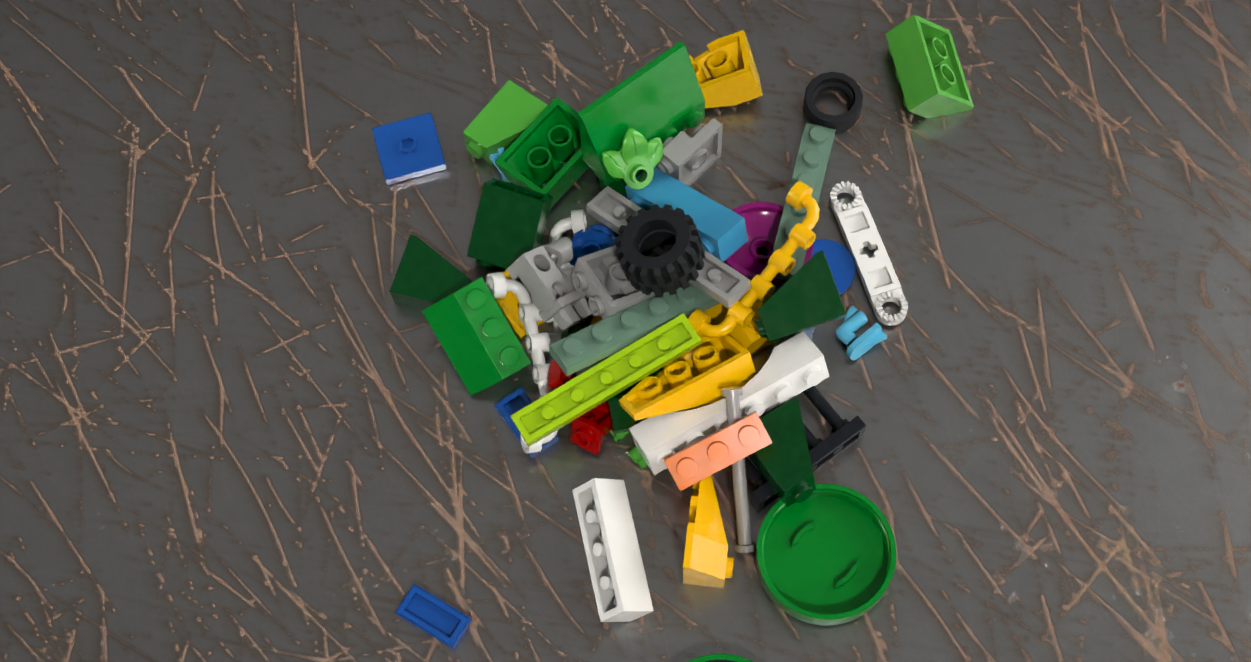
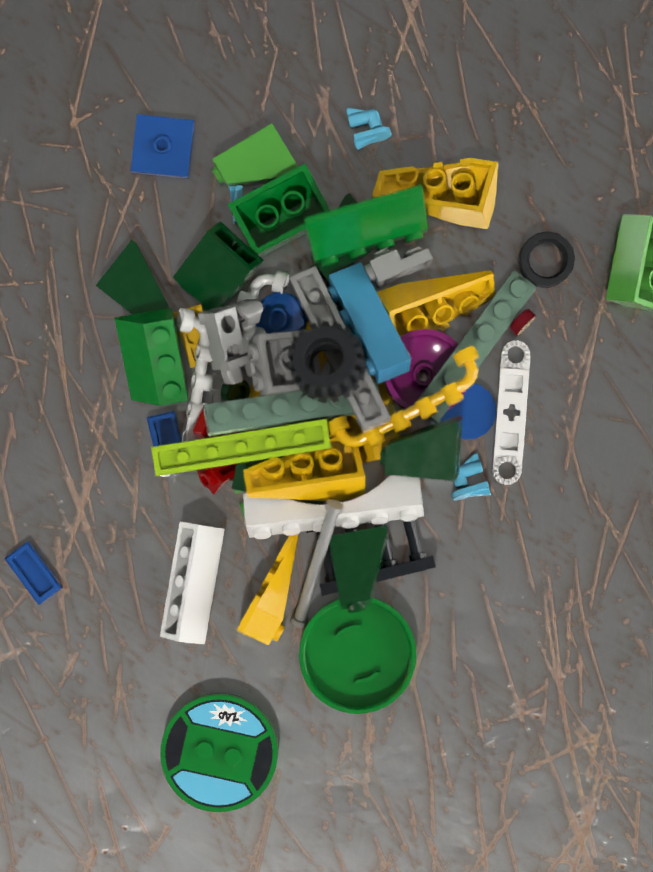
camera: 20 degrees right, 20 degrees up
bright green plate [602,128,663,190] -> none
plate [664,411,773,491] -> none
none -> medium azure piece [346,108,392,150]
none -> yellow wedge [377,270,495,337]
none -> dark red tile [509,309,537,337]

